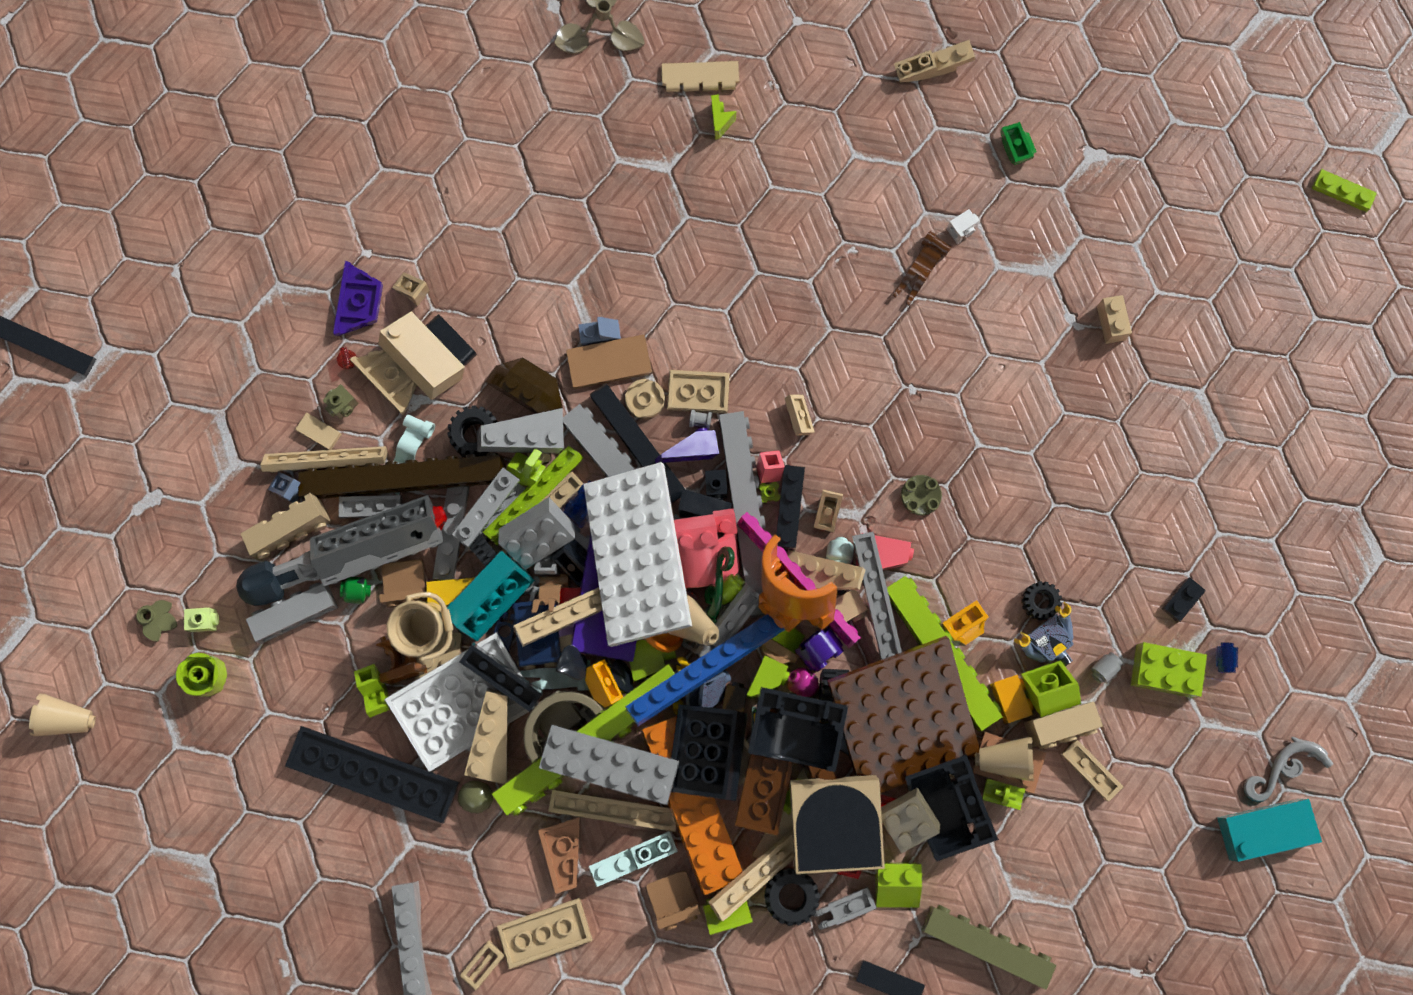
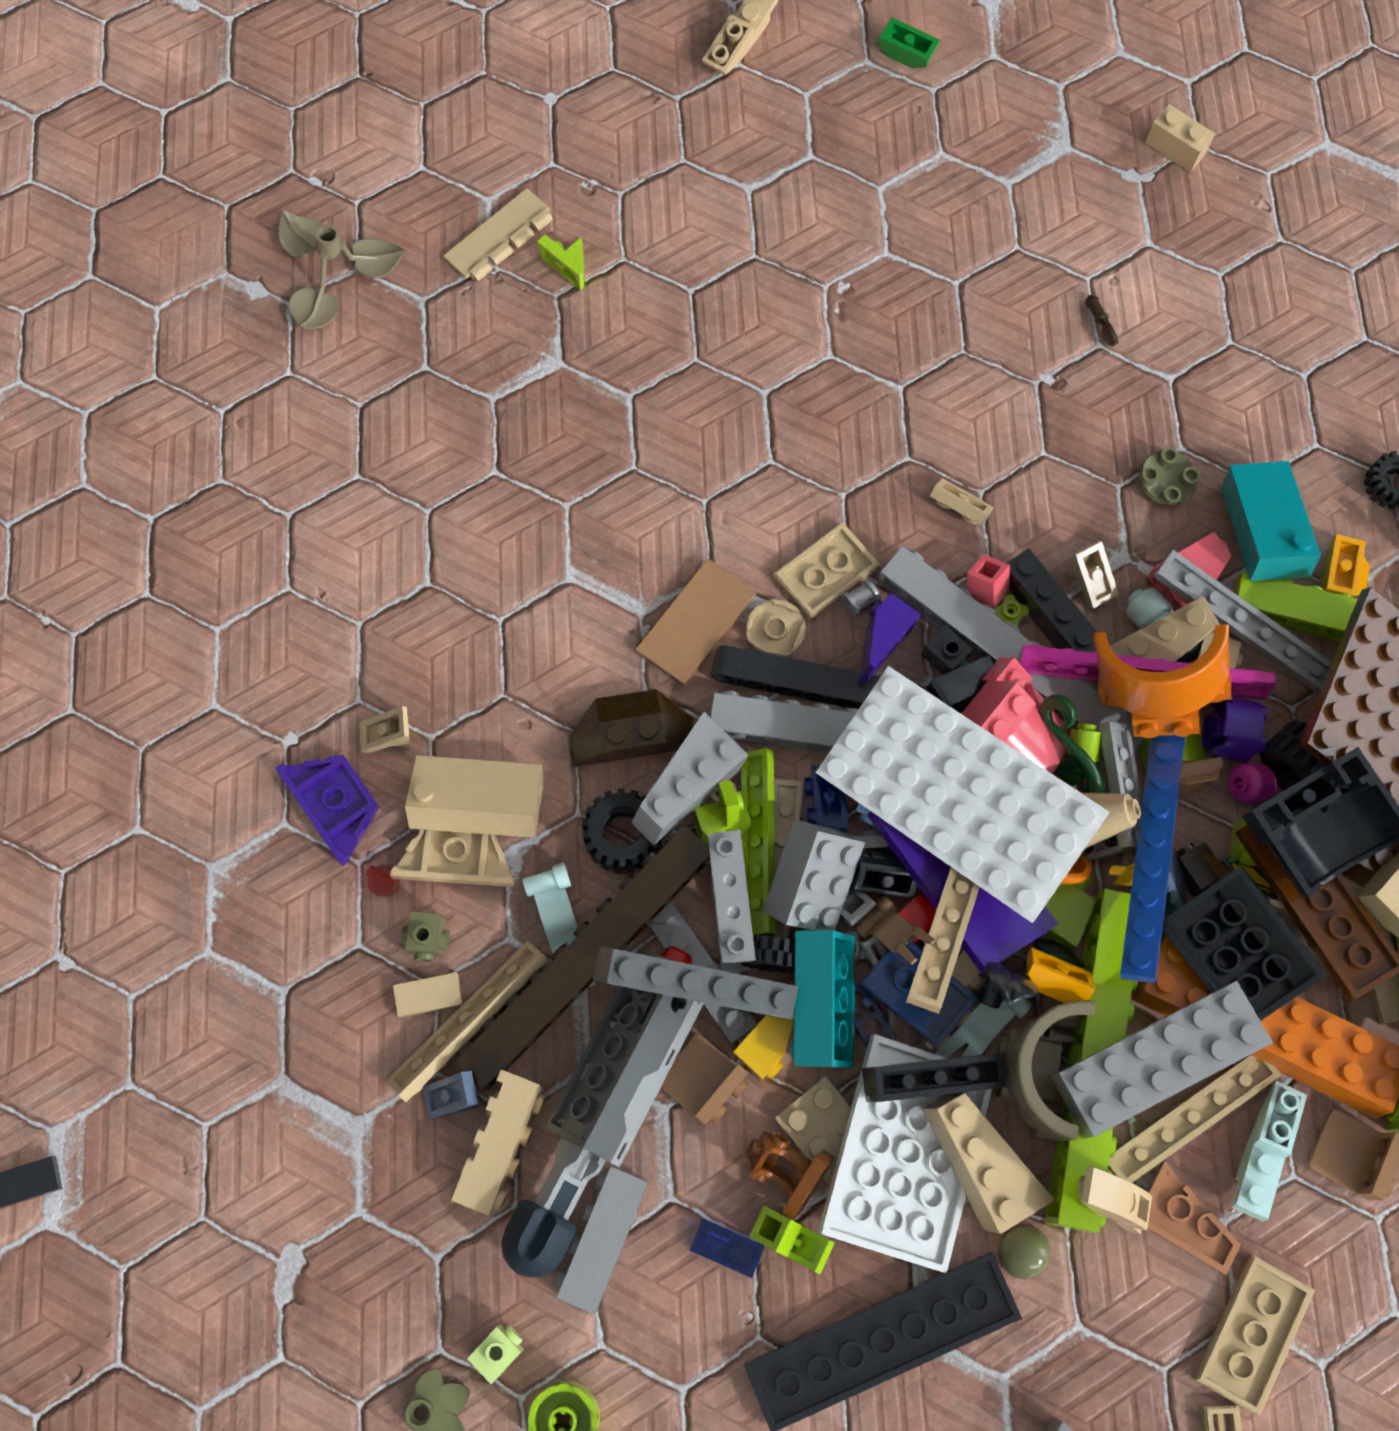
camera: 45 degrees left, 5 degrees down
light grey plate [339,495,402,519] -> none
green head [340,577,371,604] -> none
tan piece [387,592,454,662] -> none
black beam [425,314,477,366] -> none
sand blue slope [578,317,621,346] -> none
lime slope [747,656,790,699] -> none
reddish brown flag [893,230,952,306] -> none
white brick [947,209,980,244] -> none
none -> dark grey brick [593,946,798,1020]
none -> clear blue tile [690,1218,765,1278]
none -> tan slope [1078,1166,1152,1234]
none -> dark brown piece [1085,294,1119,347]
none -> teal brick [1221,461,1321,582]

